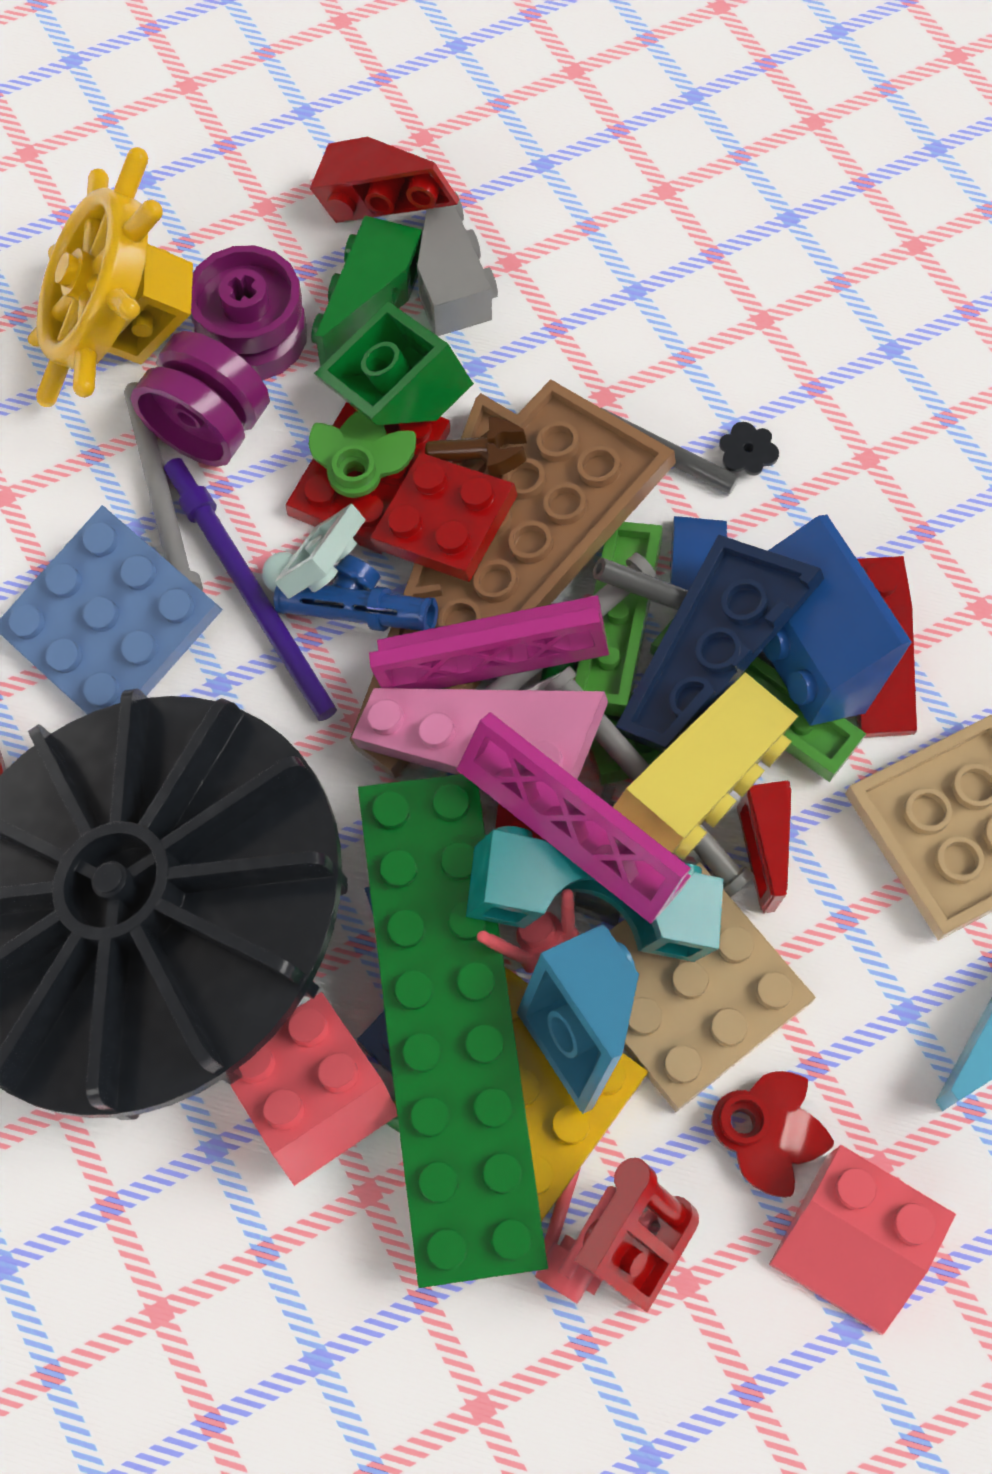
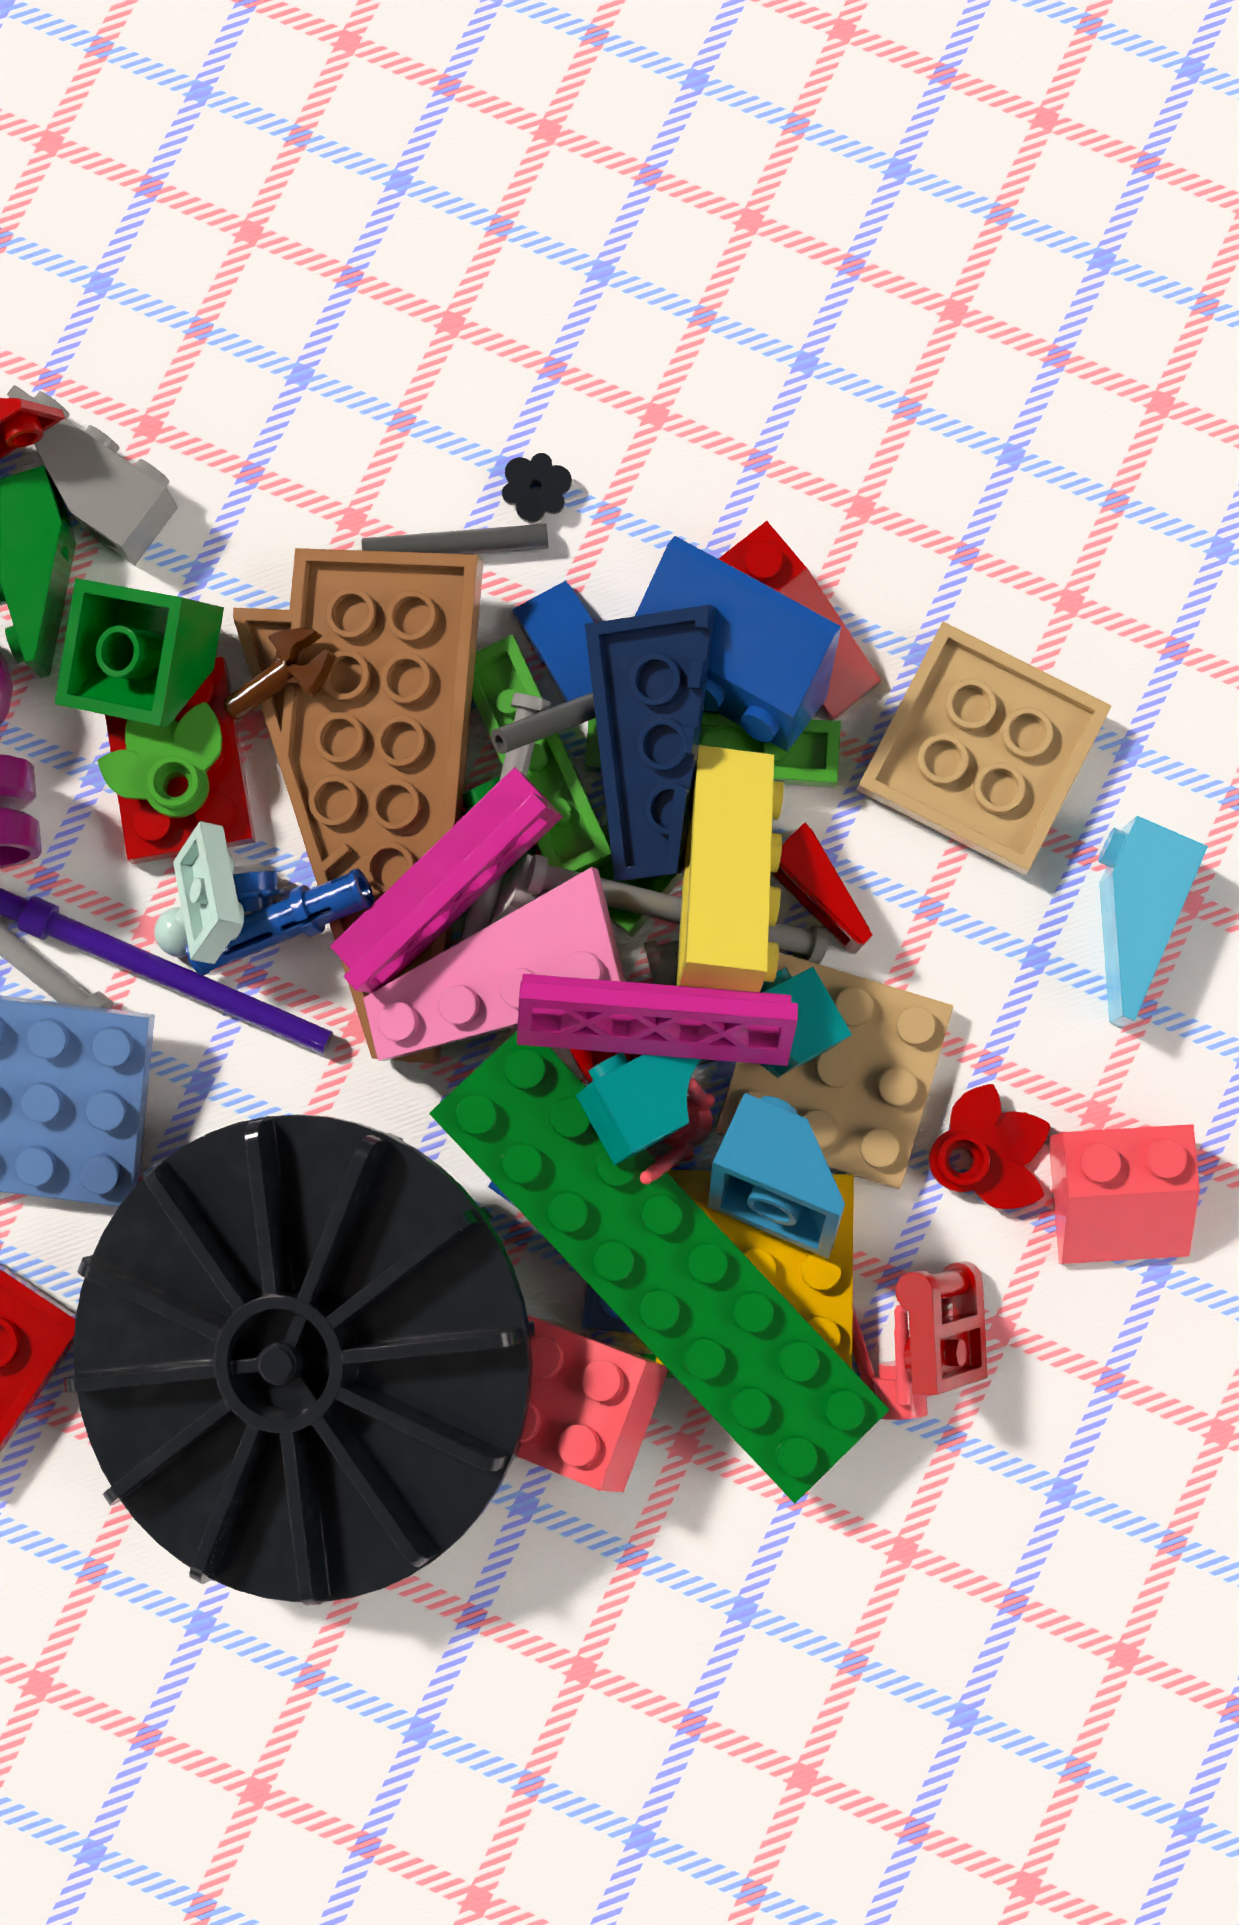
camera: 35 degrees left, 15 degrees up
red plate [370,453,518,582] -> none

